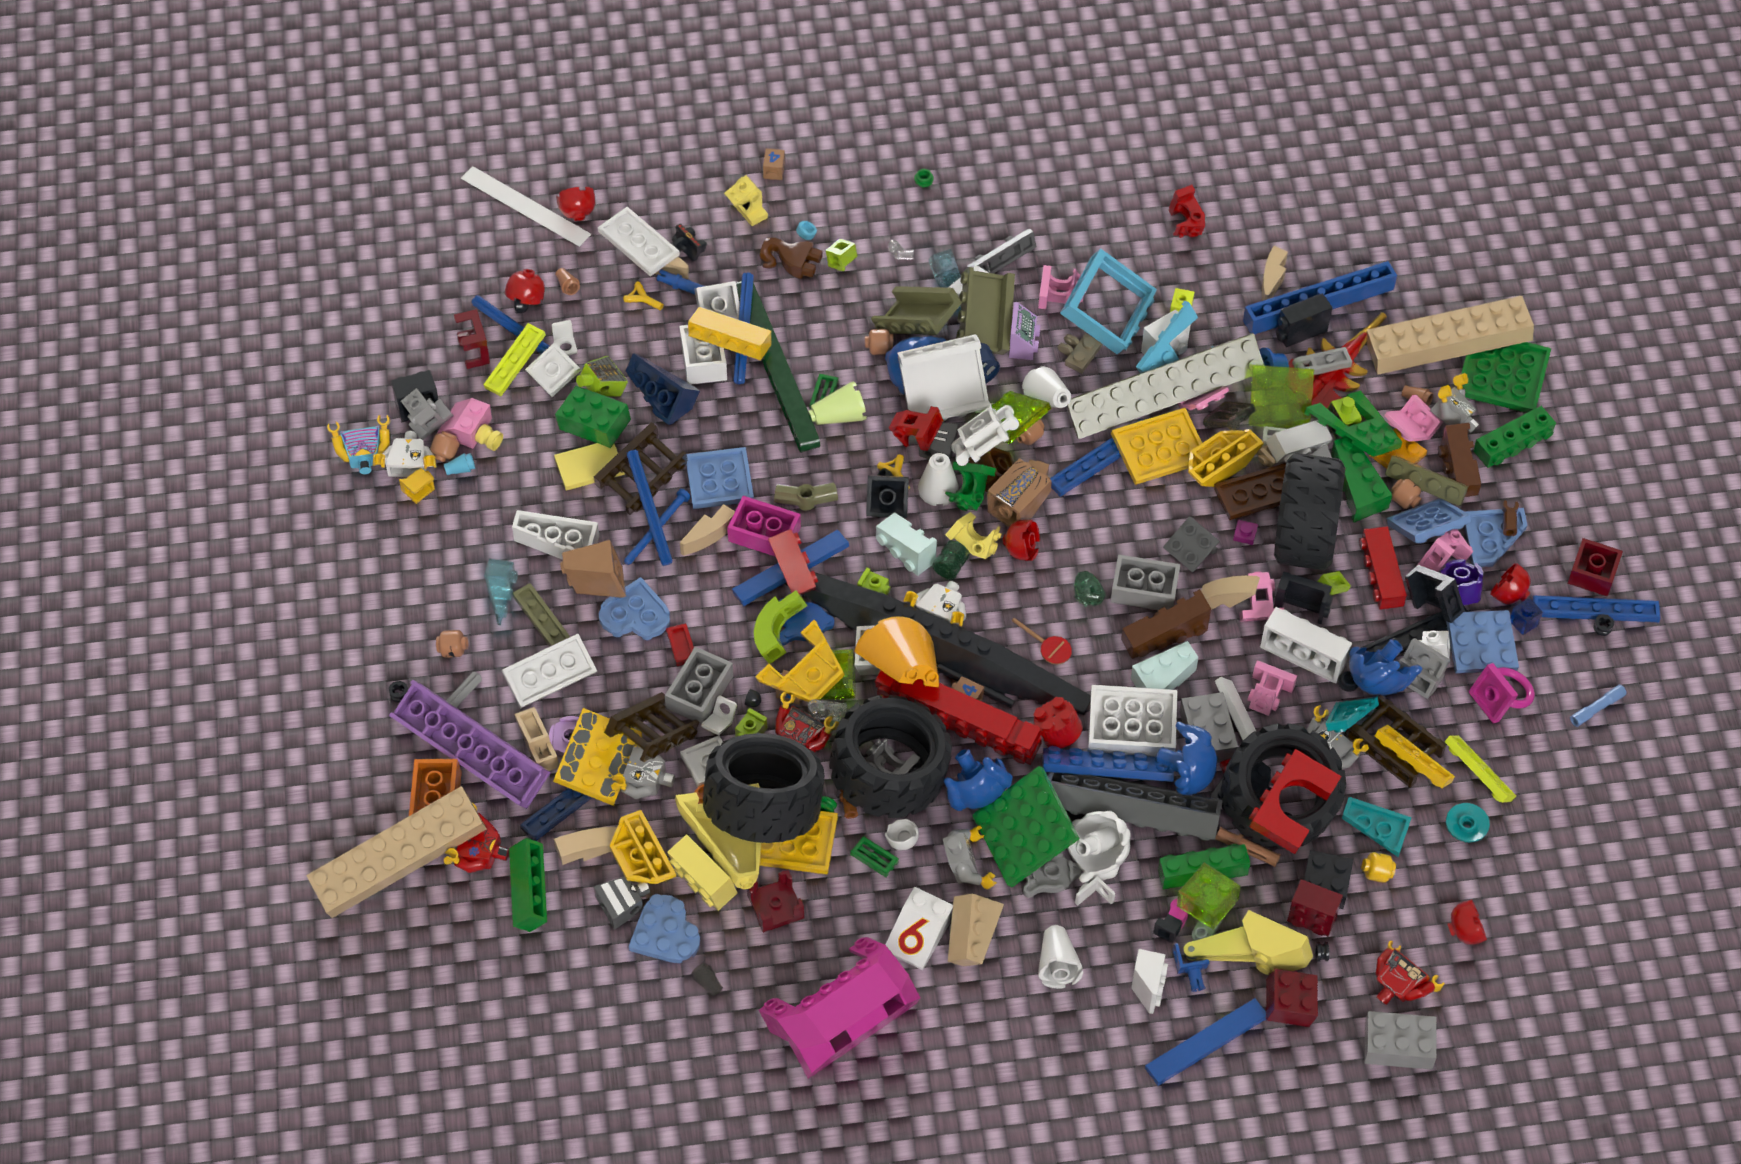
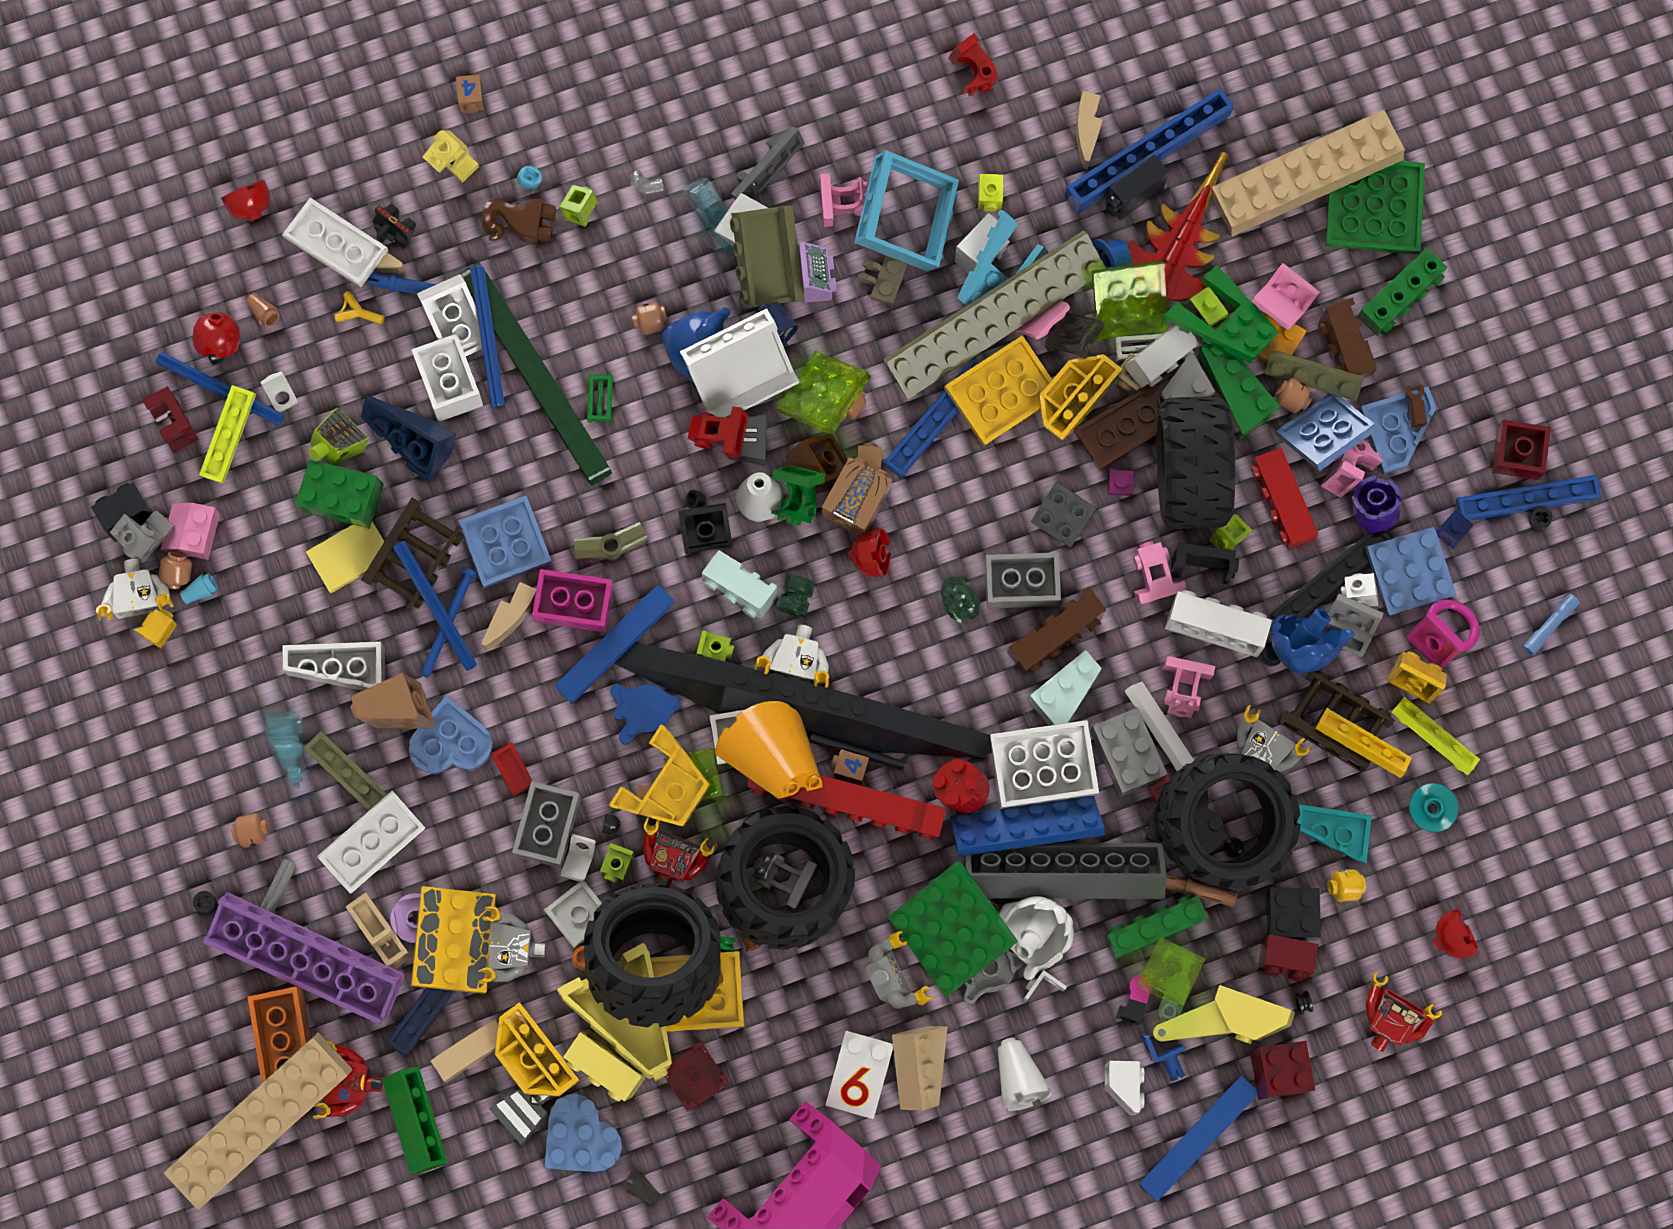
camera: 15 degrees left, 20 degrees up
torso [327,415,391,474] -> none
white sticker [461,166,591,247] -> none
light yellow wheel [475,424,503,451] -> none
white tile [525,342,581,397] -> none
dark brown fence [604,692,699,762] -> none
yellow brick [688,307,771,360] -> none
lime arch [754,591,808,664] -> none
brick [768,529,818,595] -> none
yellowish green cone [808,381,867,425] -> none
clear plate [808,699,847,724] -> none
green tile [851,836,899,878] -> none
olive panel [871,286,962,335] -> none
yellow piece [877,454,910,489] -> none
white hair [885,819,919,850] -> none
green plate [914,169,934,187] -> none
blue piece [944,749,1013,811] -> none
light yellow tile [945,512,1002,559] -> none
white brick [951,405,1019,466] -> none
red piece [1012,618,1072,665] -> none
white cone [1022,366,1071,408] -> none
blue piece [1156,721,1217,795] -> none
tan slope [1201,576,1260,610] -> none
red arch [1249,749,1341,854] -> none
light grey plate [1292,347,1352,380] -> none
teal wing [1326,697,1379,733] -> none
light grey brick [1364,1011,1436,1070] -> none
nougat cone [1401,385,1433,407] -> none
black panel [1405,565,1465,623] -> none
light grey torso [1430,373,1479,433] -> none
red cylinder [1490,563,1531,605] -> none
none -> yellow slope [1386,651,1447,704]

